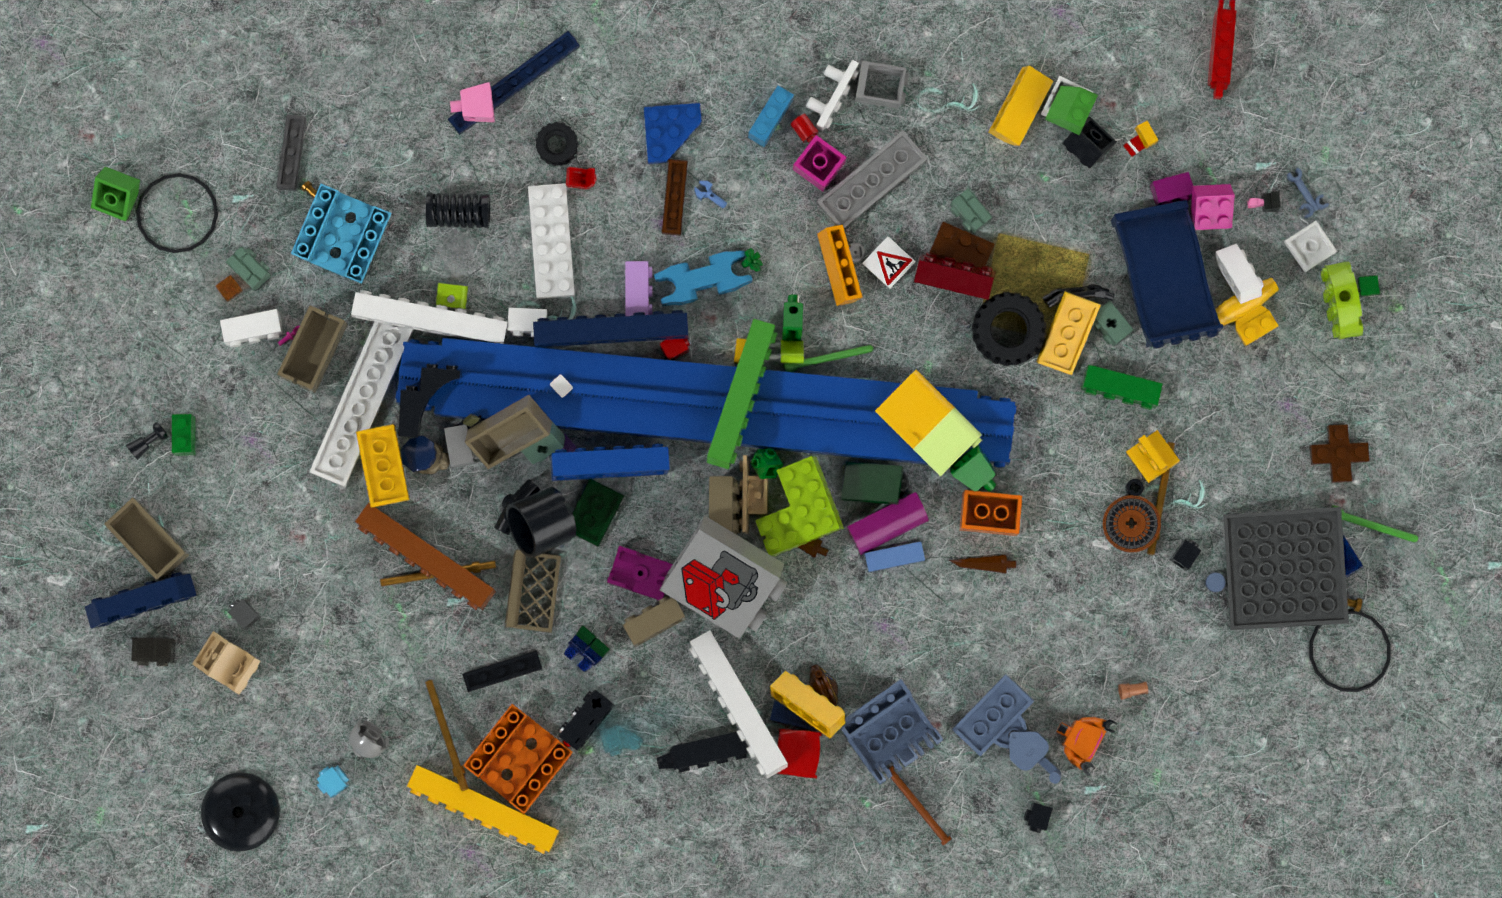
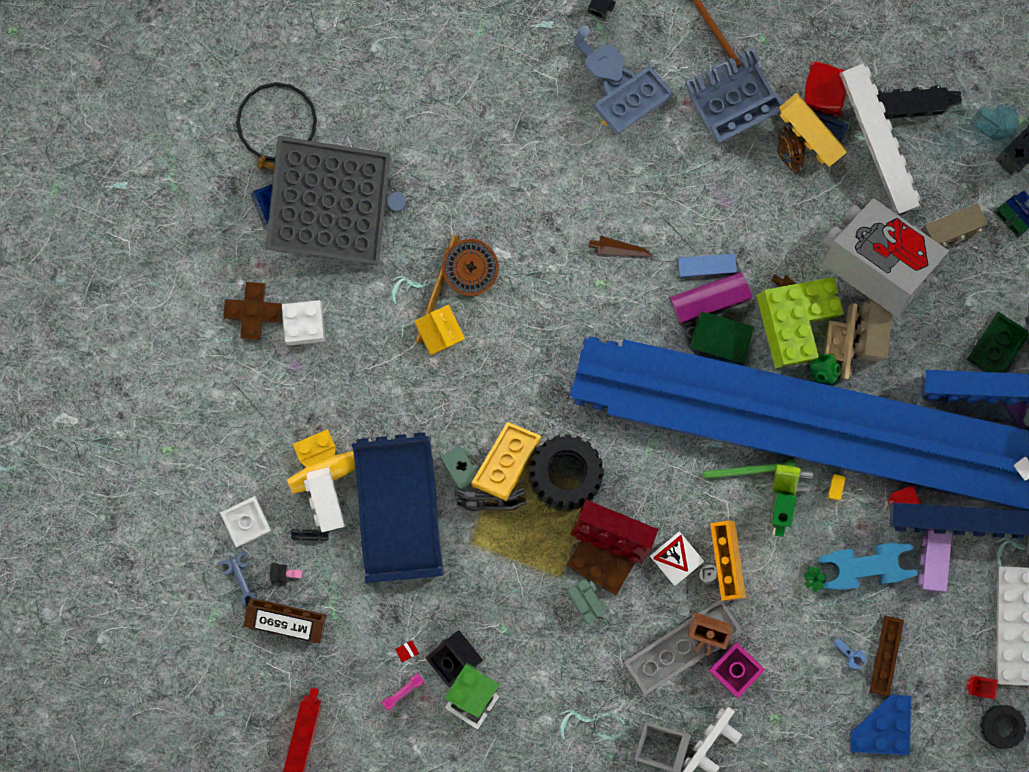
camera: 165 degrees left, 0 degrees up
magenta piece [607,546,673,600] -> none
bright green brick [707,318,778,469] -> none
dark azure brick [748,85,794,147] -> none
red brick [790,113,819,144] -> none
door [875,369,982,476] -> none
green torso [950,445,996,492] -> none
orange brick [959,490,1022,536] -> none
yellow brick [988,65,1053,146] -> none
orange torso [1056,717,1117,776] -> none
green brick [1081,365,1163,410] -> none
nougat pin [1118,682,1148,700] -> none
black bush [1125,479,1144,496] -> none
yellow piece [1135,121,1159,149] -> none
magenta brick [1150,172,1193,206] -> none
black brick [1170,539,1202,571] -> none
dark pink brick [1190,184,1235,230] -> none
lime brick [1320,261,1363,340] -> none
bright green piece [1331,505,1418,542] -> none
green tile [1357,275,1380,297] -> none
none -> brick [244,598,327,644]
none -> white brick [282,300,326,345]
none -> black axle [291,529,329,541]
none -> dark pink bar [381,673,425,711]
none -> dark orange brick [688,612,732,656]

